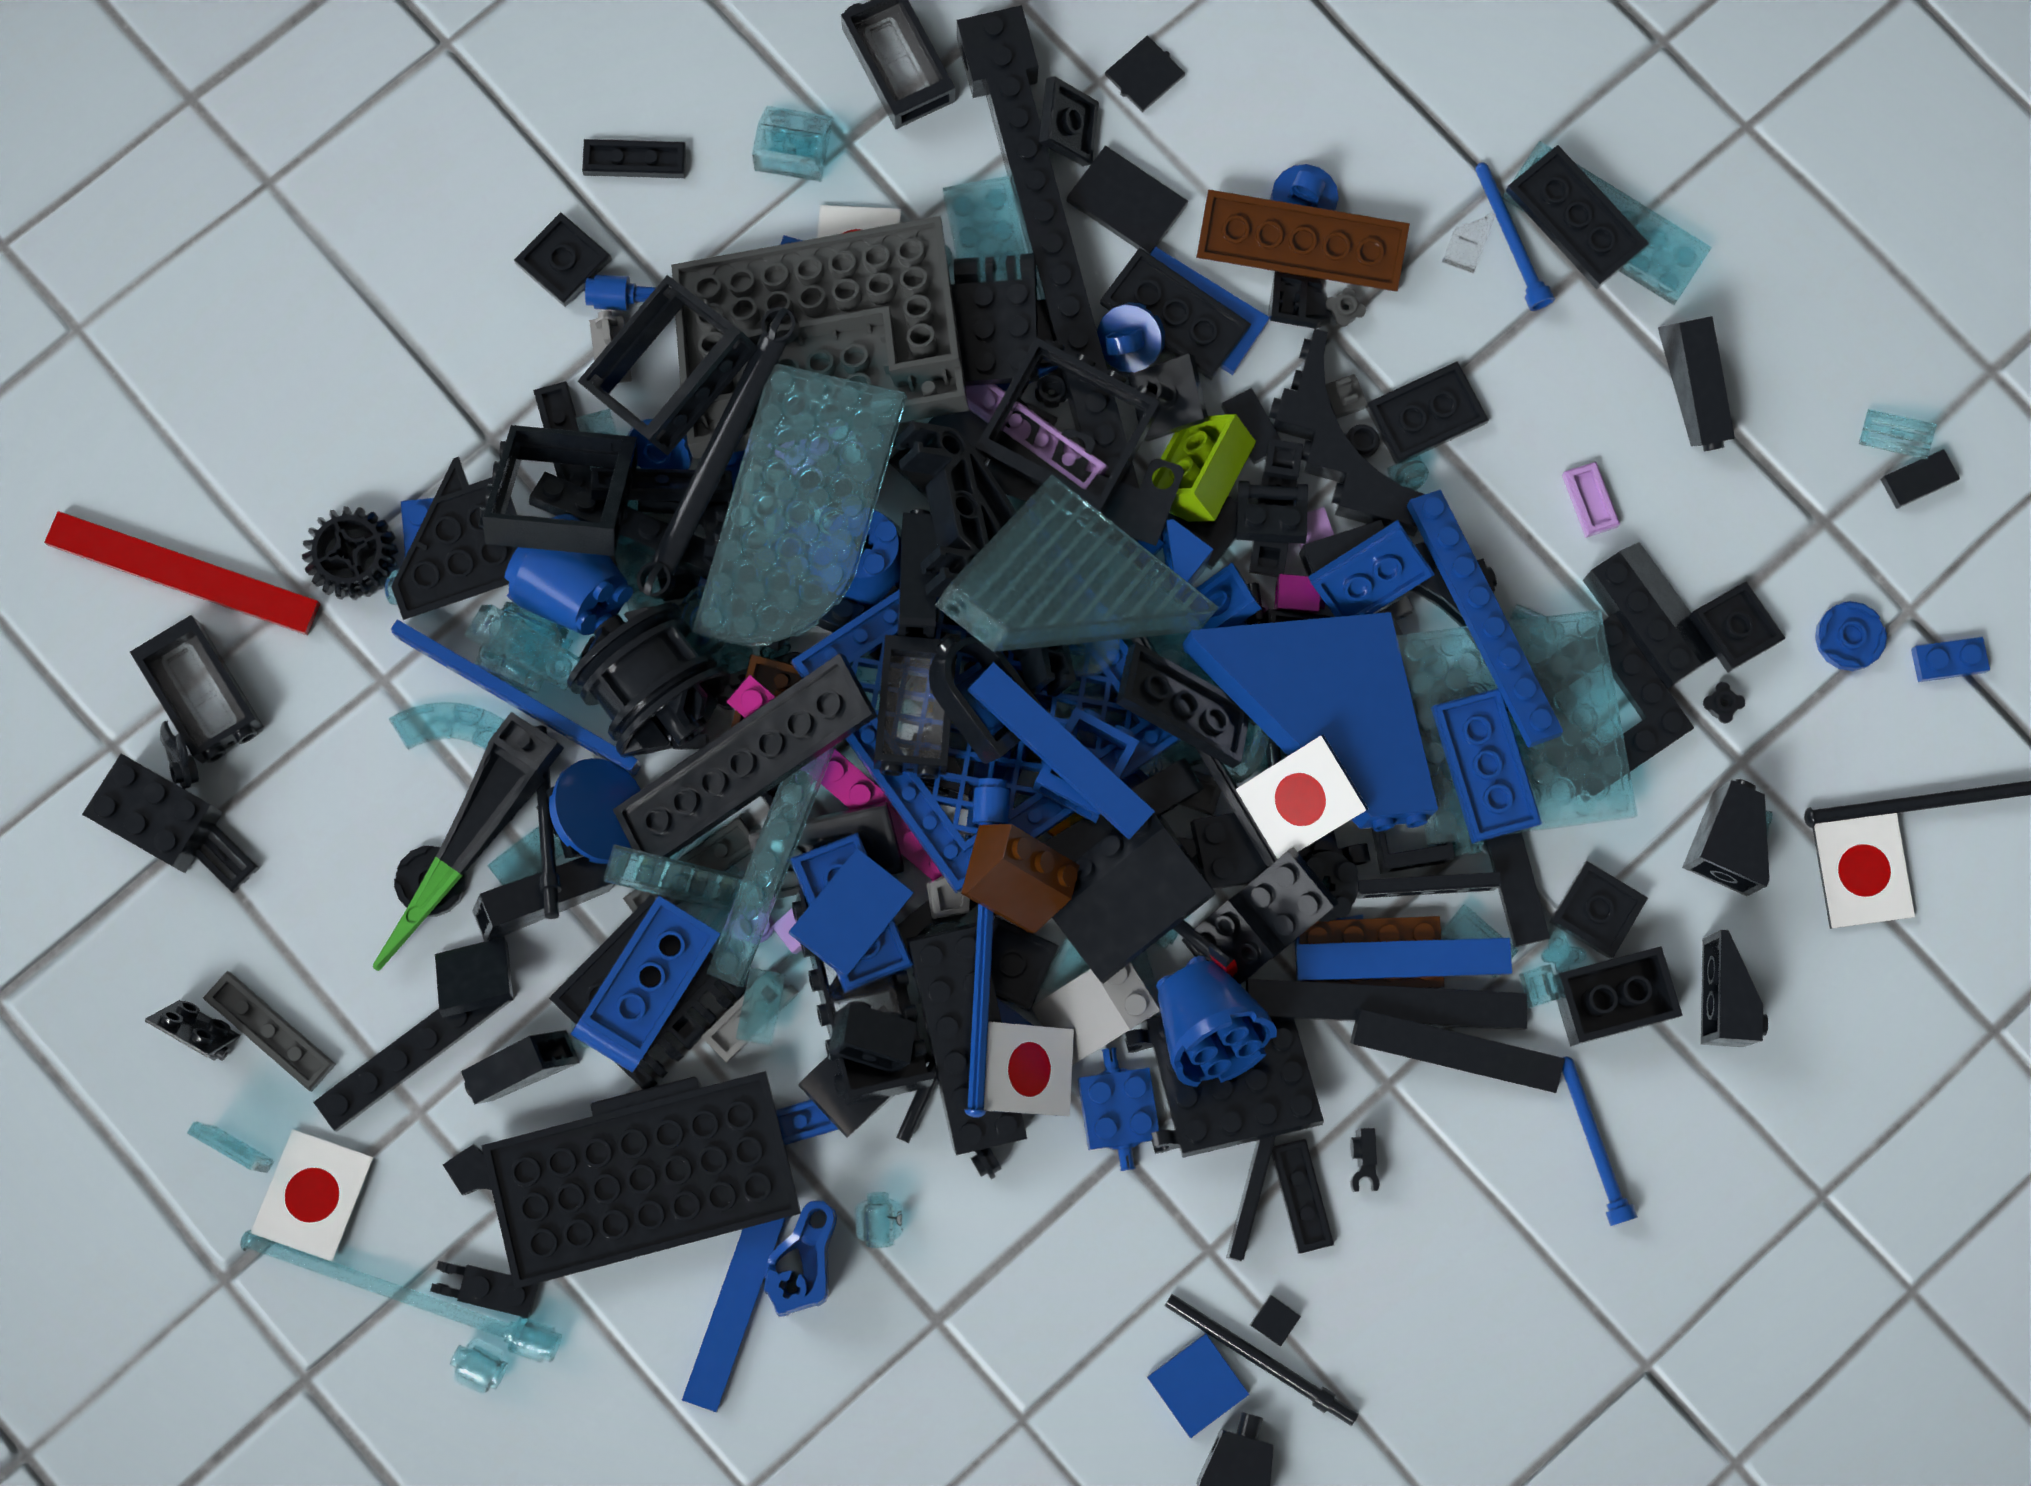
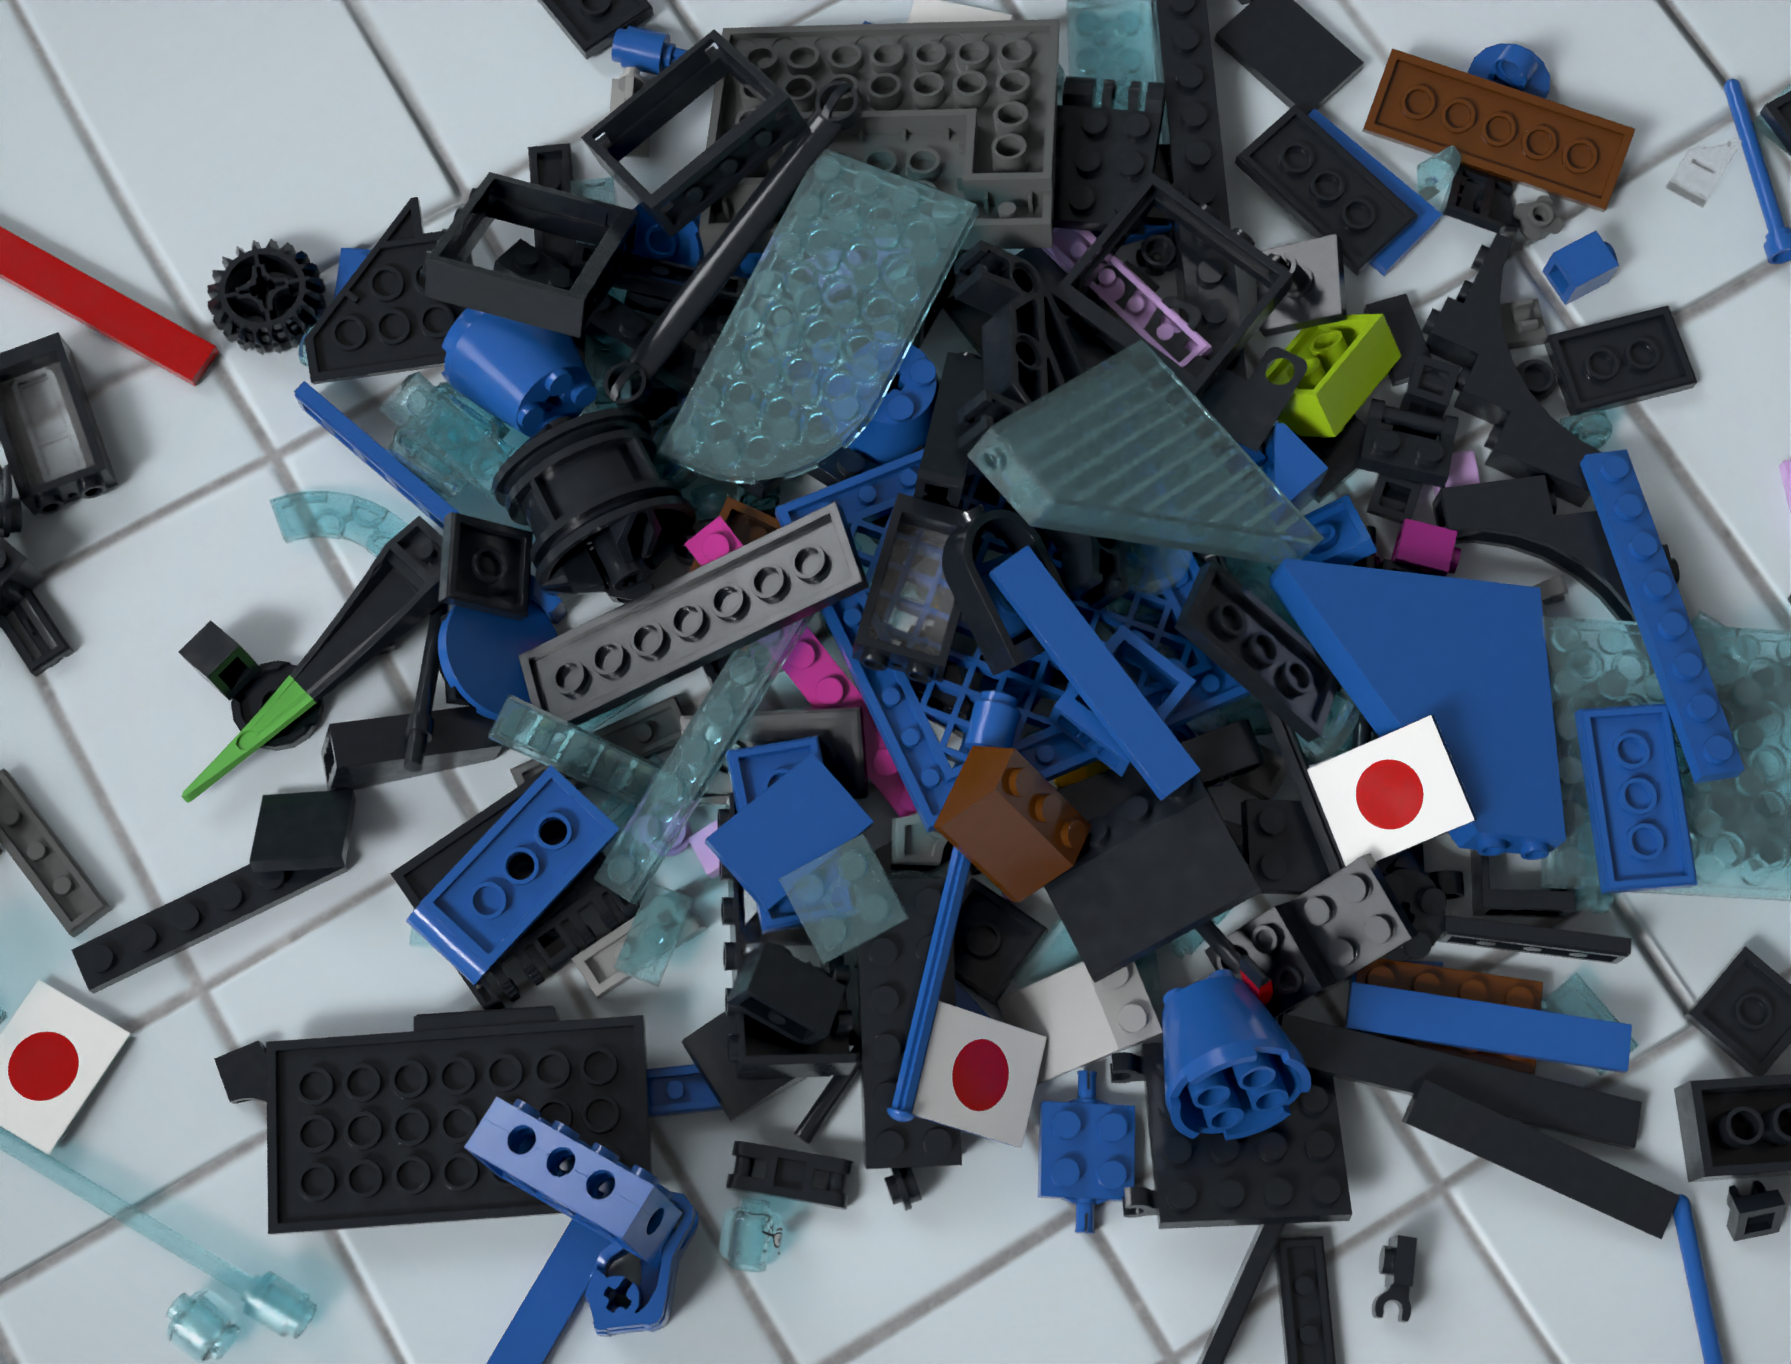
camera: 15 degrees right, 5 degrees down
black hinge [430,1261,539,1318] -> none
black slope [461,1030,580,1105] -> none
clear light blue tile [487,826,564,885] -> none
blue tile [1097,302,1165,373] -> none
blue tile [1308,520,1435,617] -> none
black tile [1485,831,1550,948] -> none
clear light blue tile [1519,964,1561,1008] -> none
clear light blue piece [1541,930,1587,973] -> none
none -> black brick [178,620,262,701]
none -> black tile [439,512,533,621]
none -> brick [464,1097,682,1264]
none -> black plate [726,1141,855,1210]
none -> clear light blue plate [779,834,909,964]
none -> clear light blue tile [1417,145,1461,201]
none -> blue brick [1542,231,1619,305]
none -> black tile [1726,1180,1786,1241]

